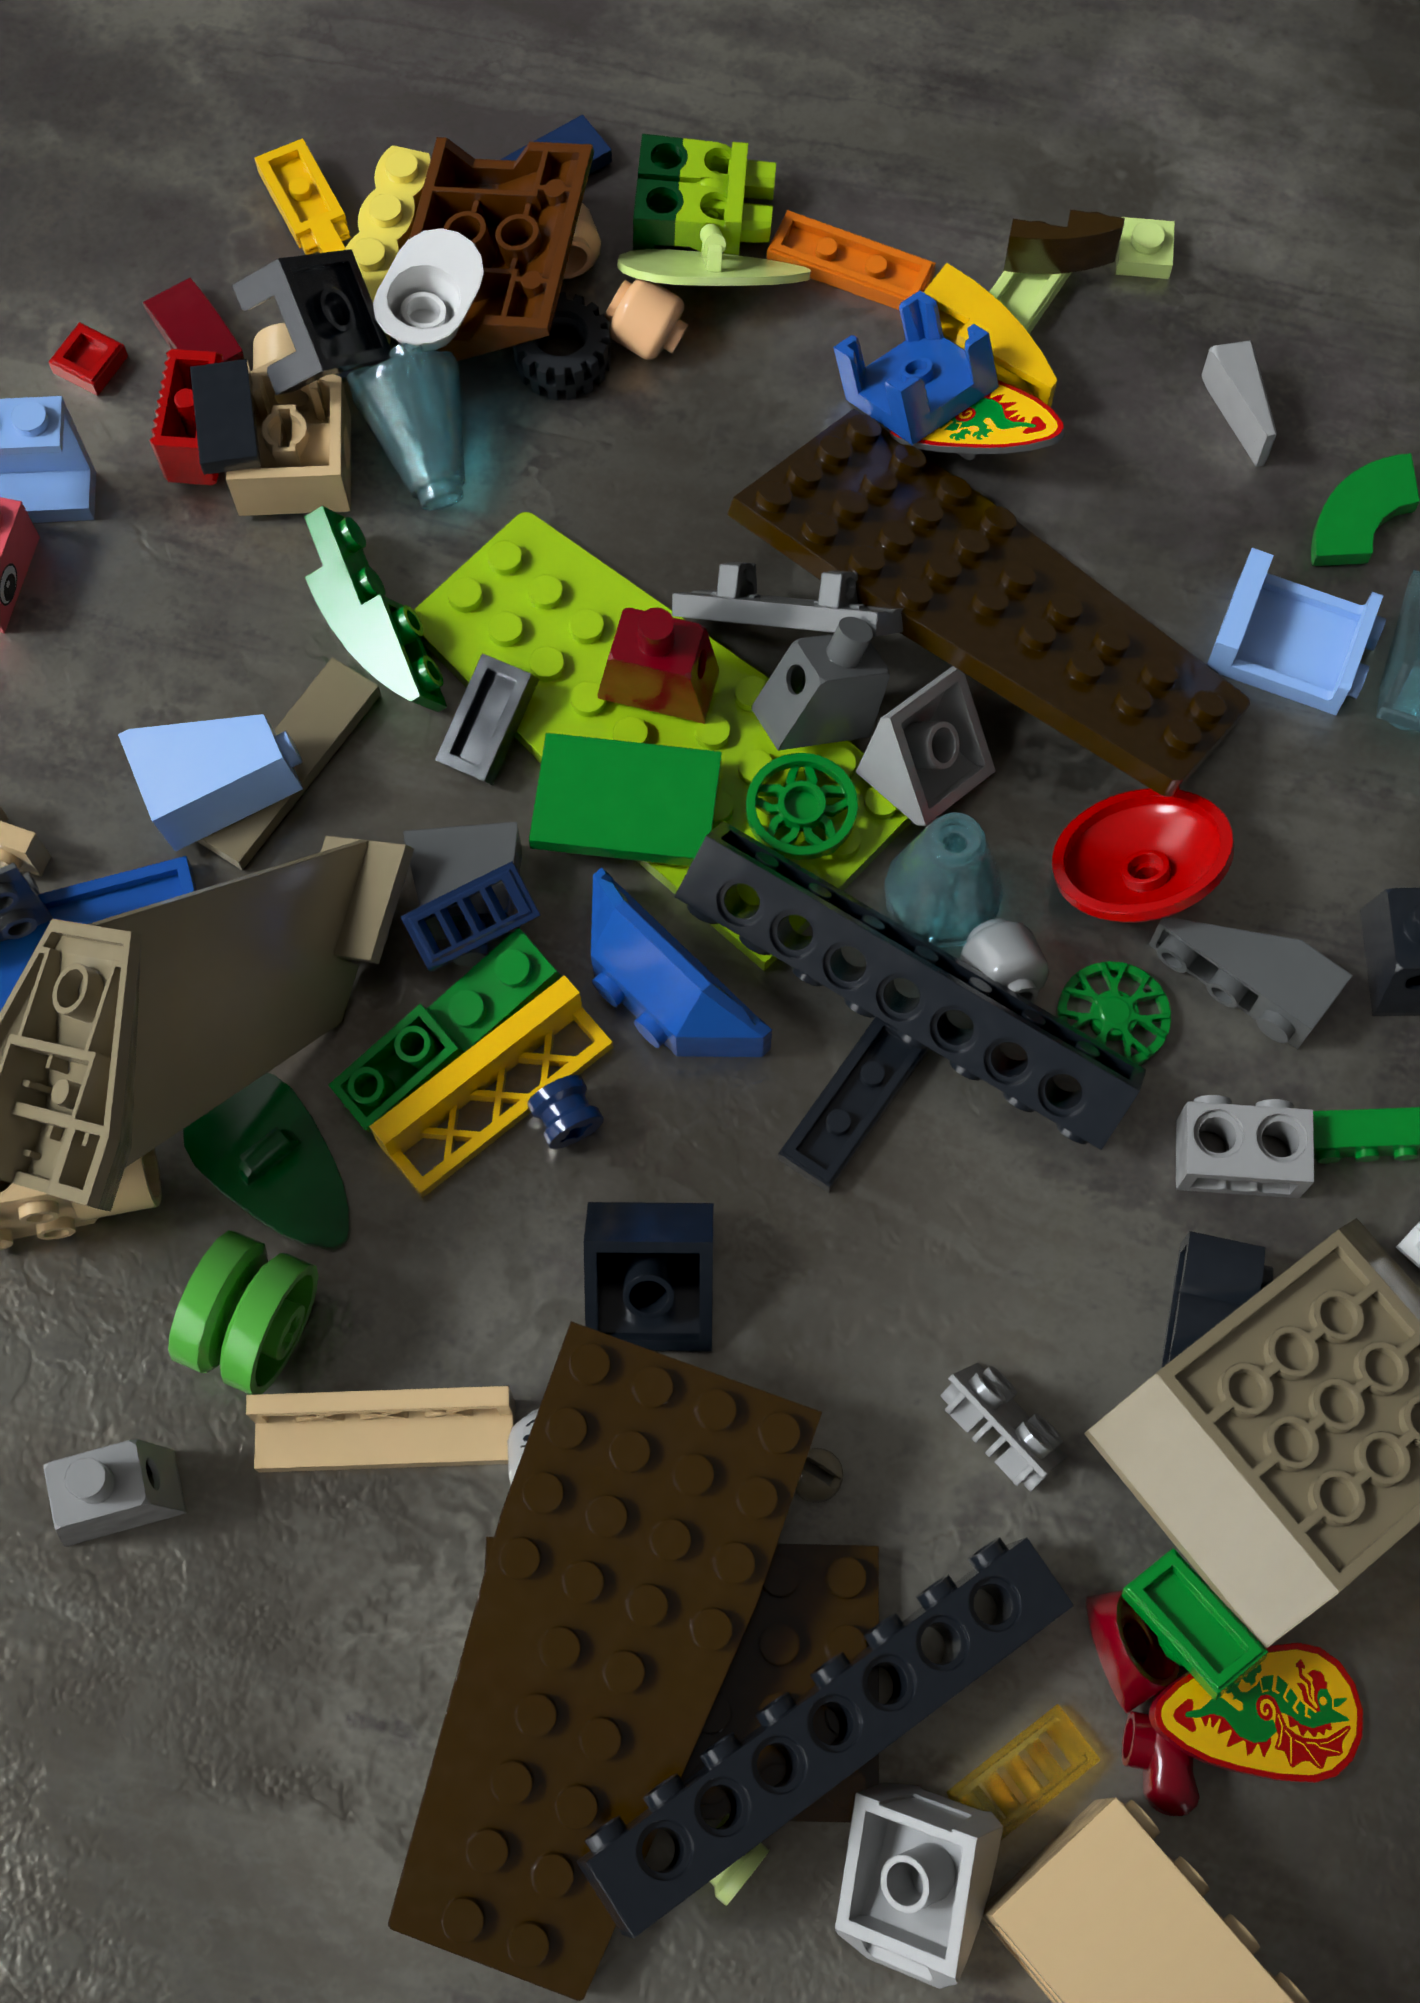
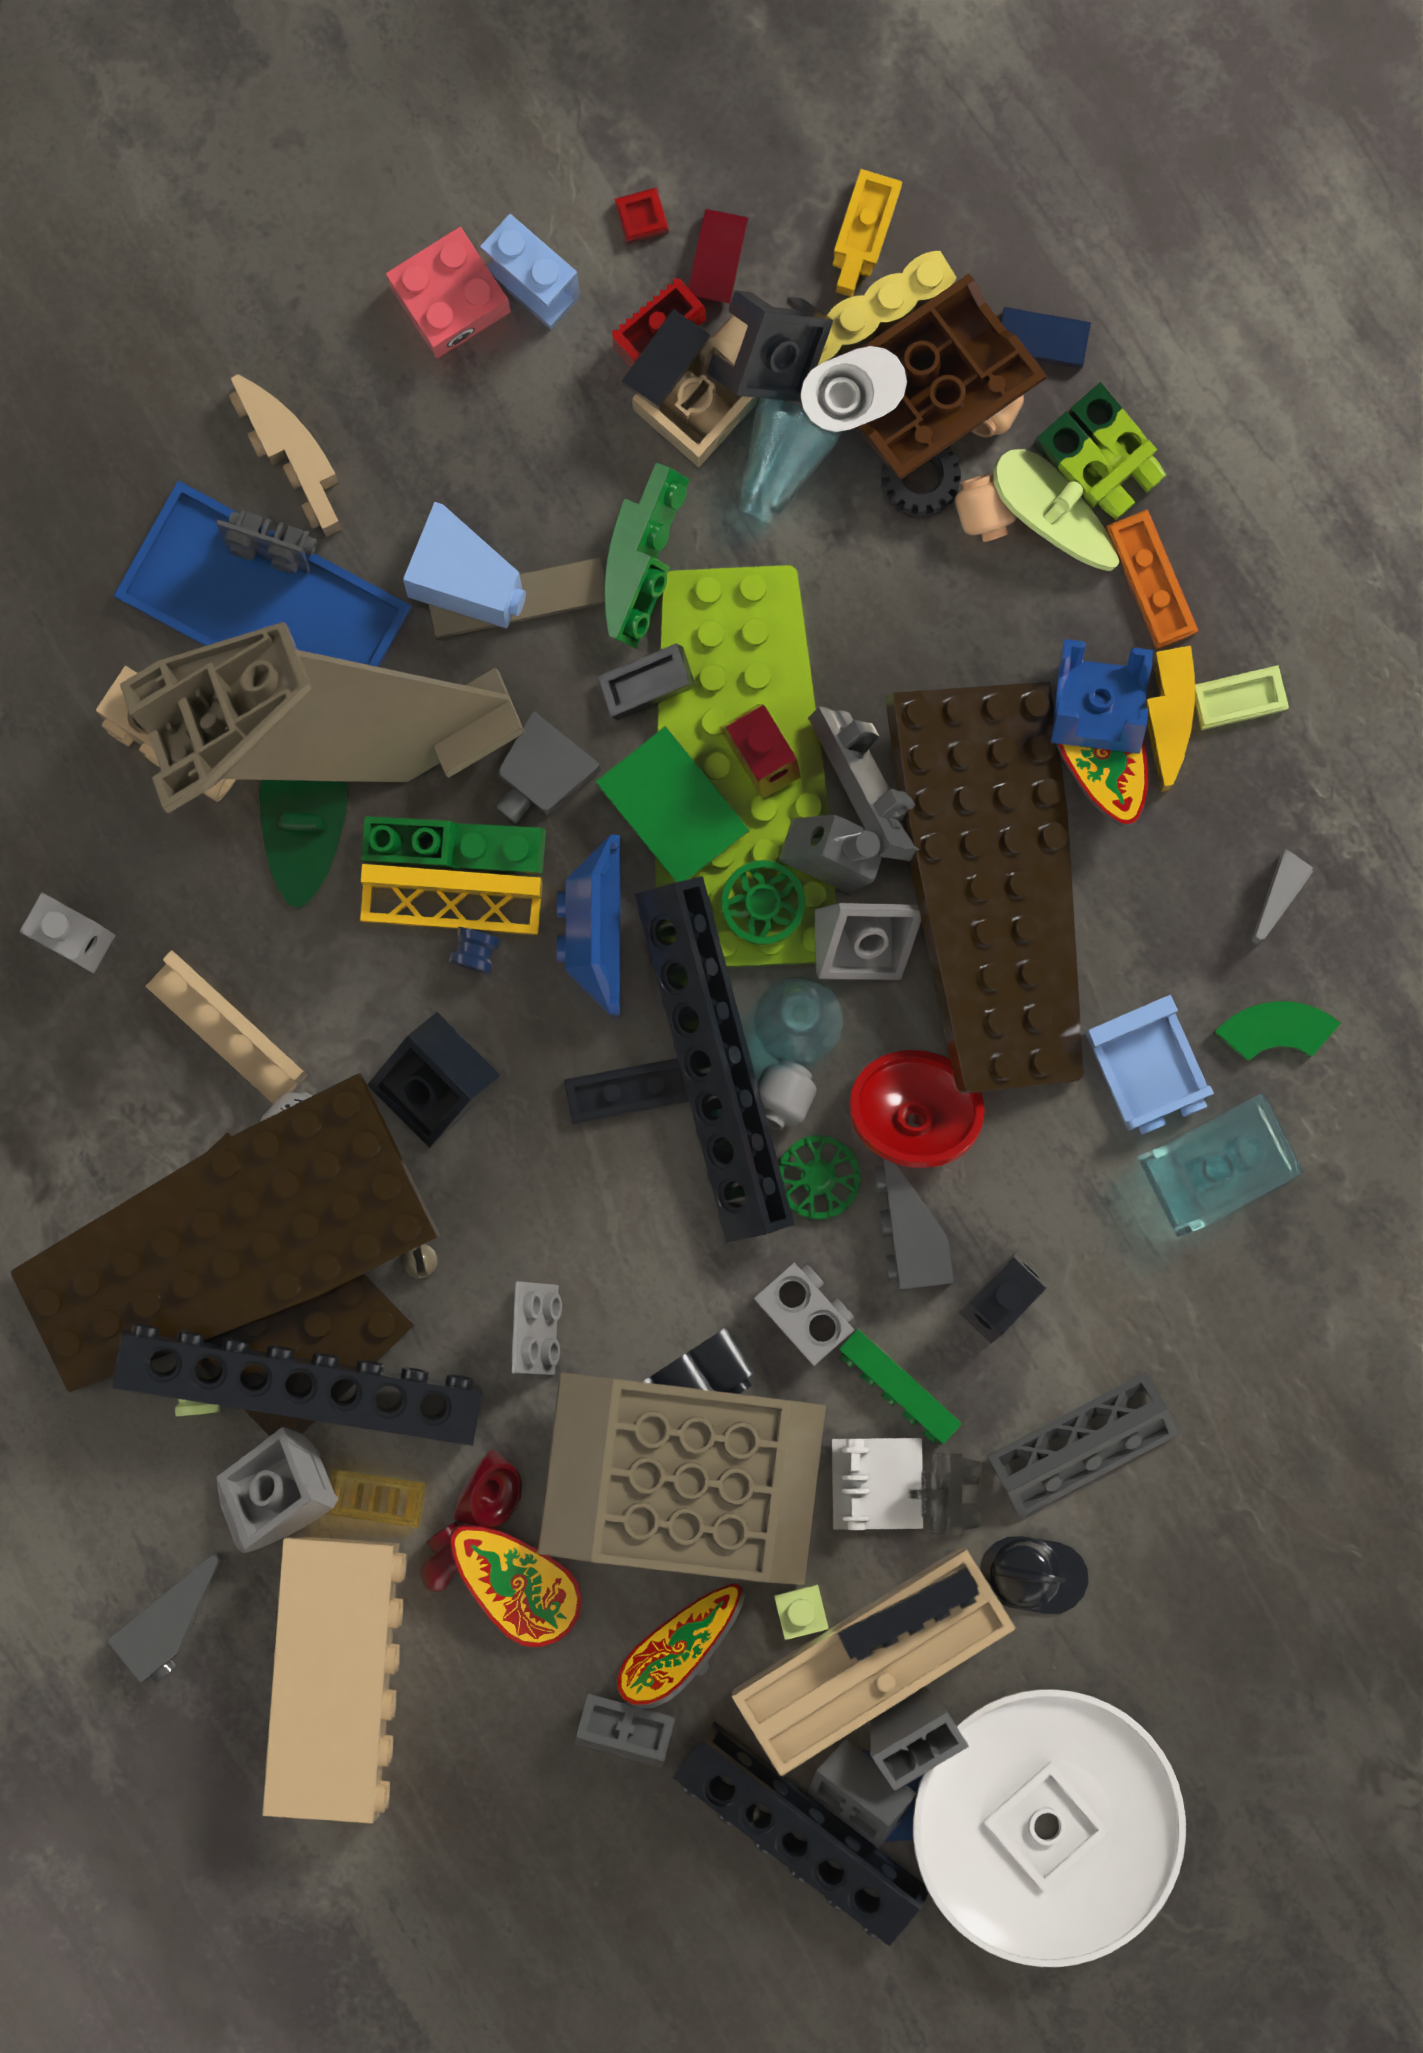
camera: 45 degrees right, 15 degrees up
bright green wheel [168,1230,319,1395] -> none
dark blue slope [401,861,541,972] -> none
dark brown slope [1003,209,1125,274] -> none
yellowish green plate [1115,217,1175,279] -> none
green tile [1121,1548,1268,1701] -> none

